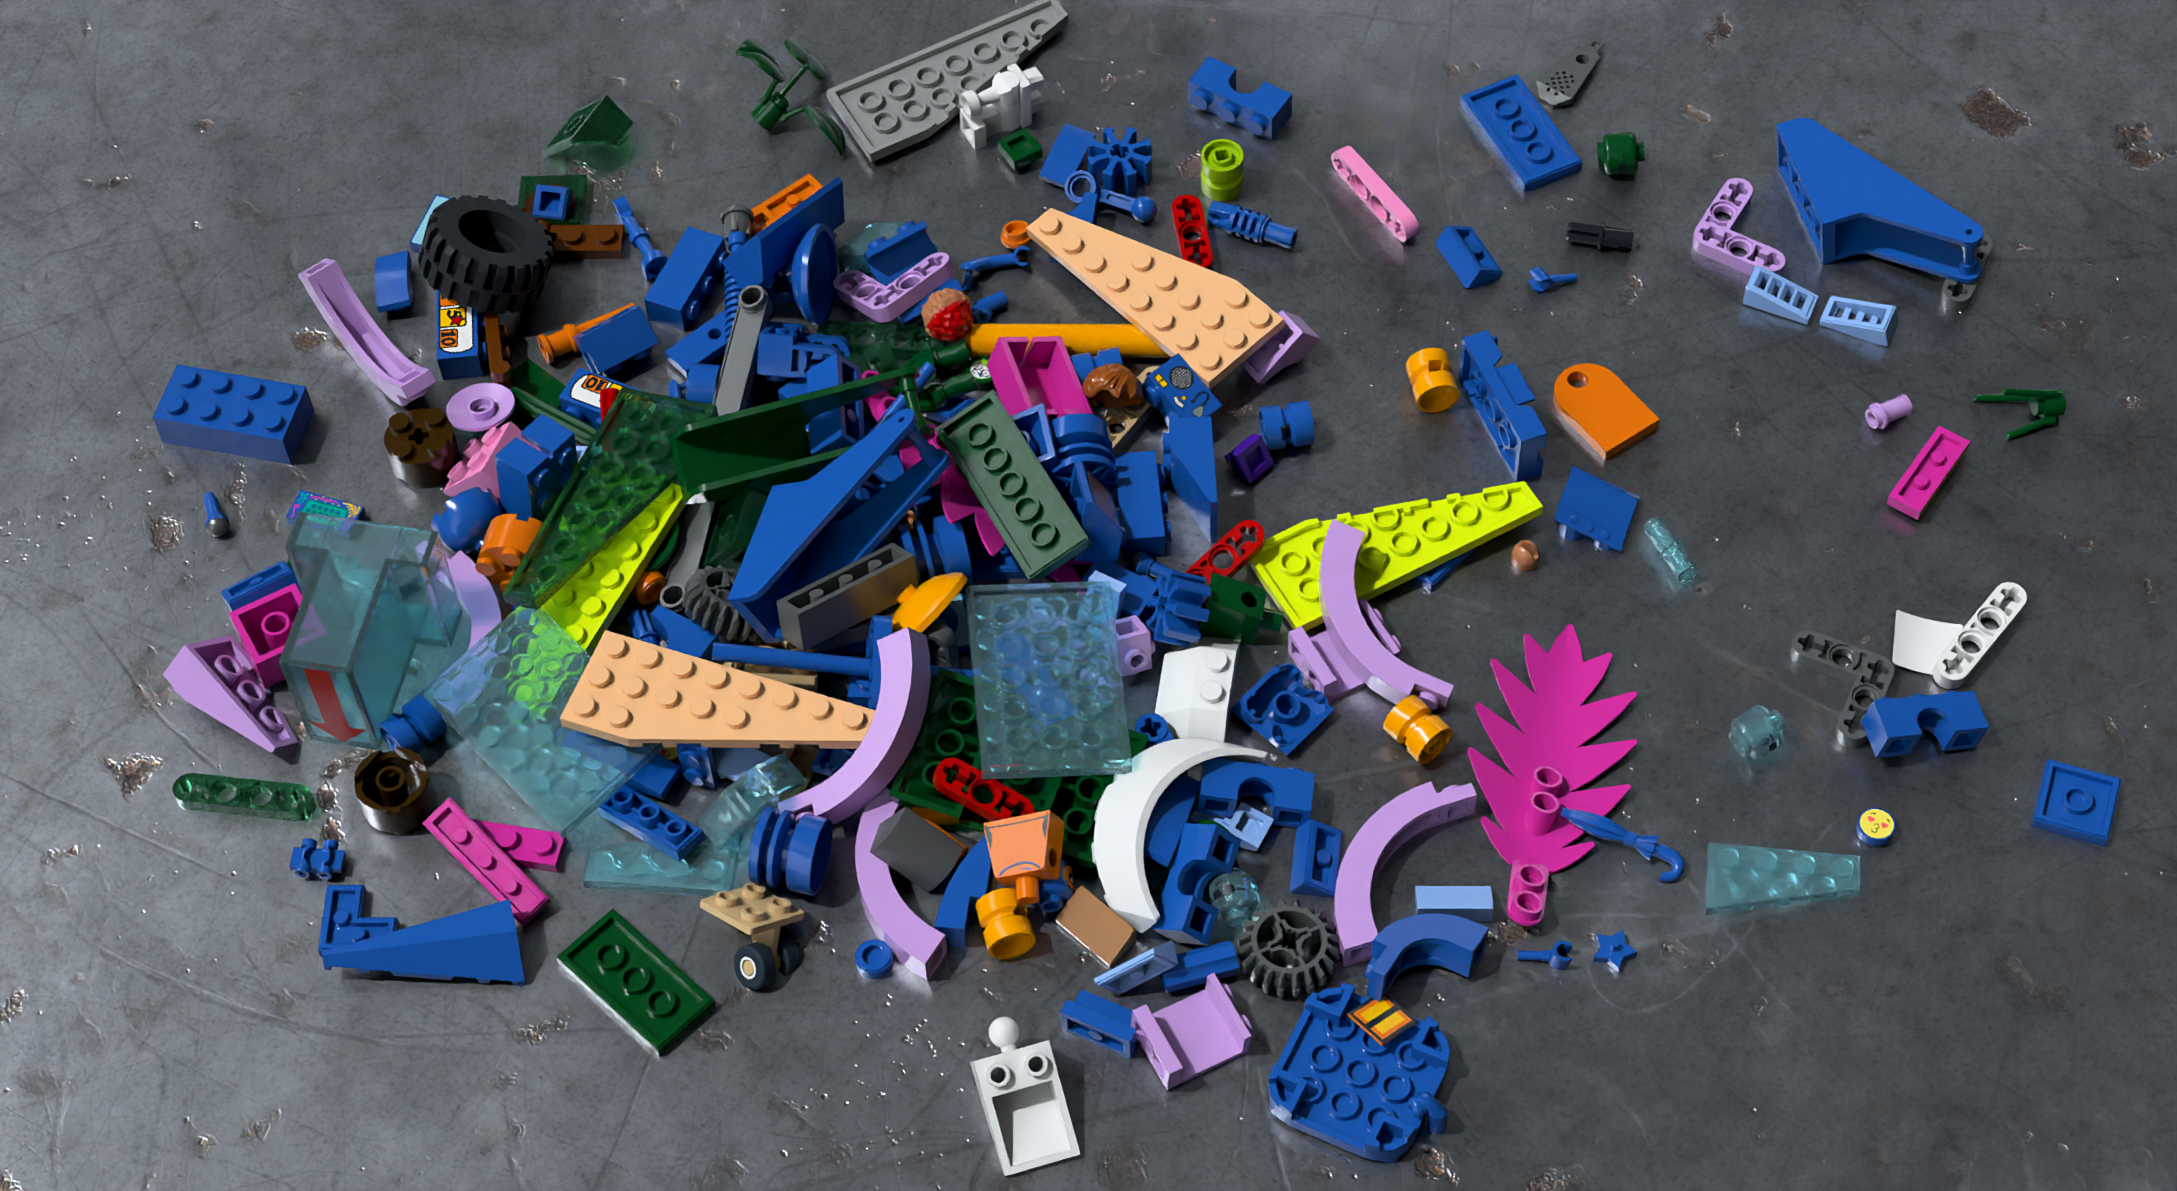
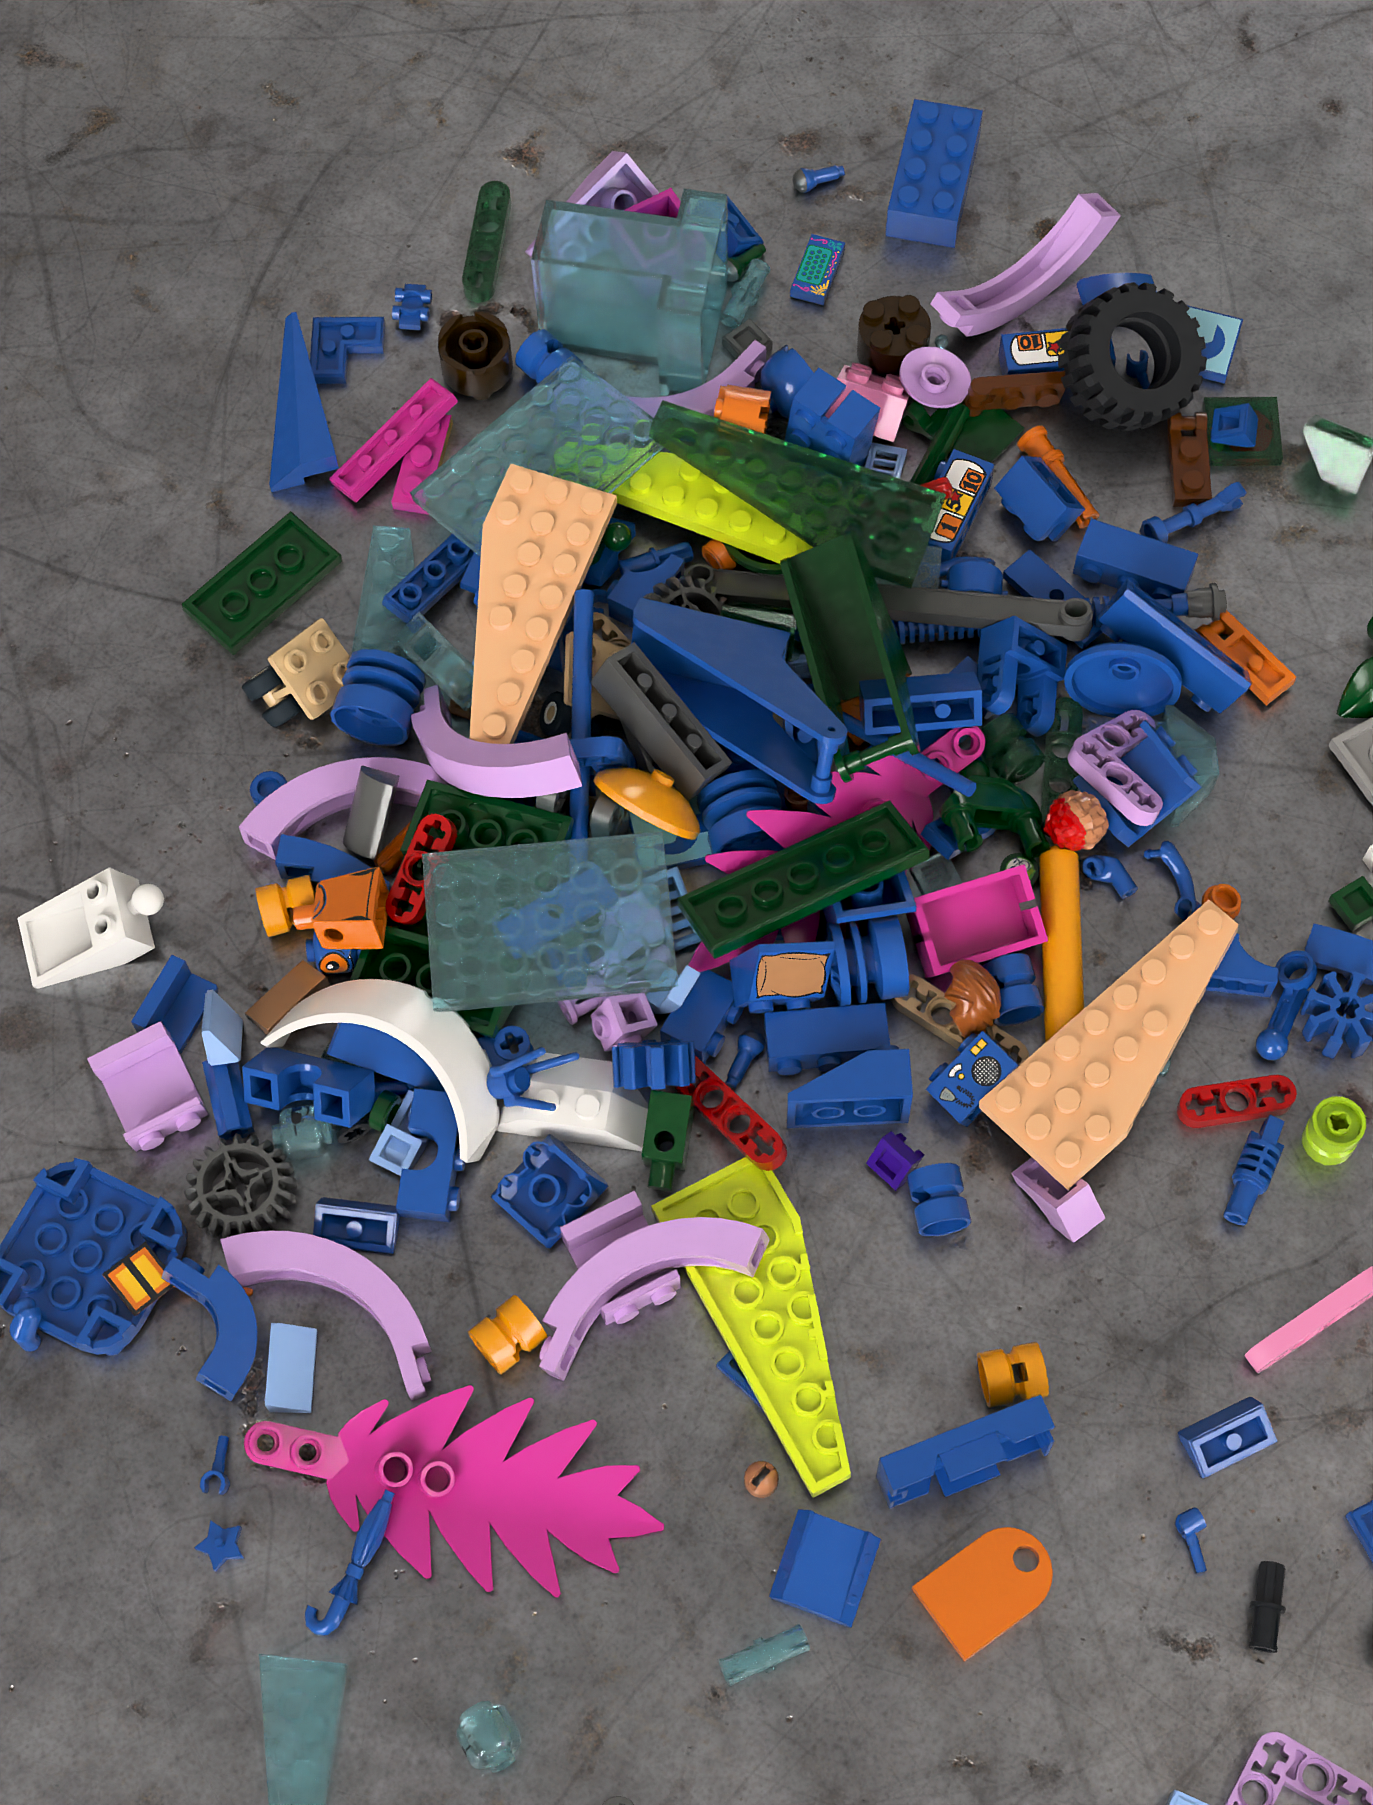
camera: 90 degrees right, 10 degrees up
none -> blue plant [487,1047,580,1111]

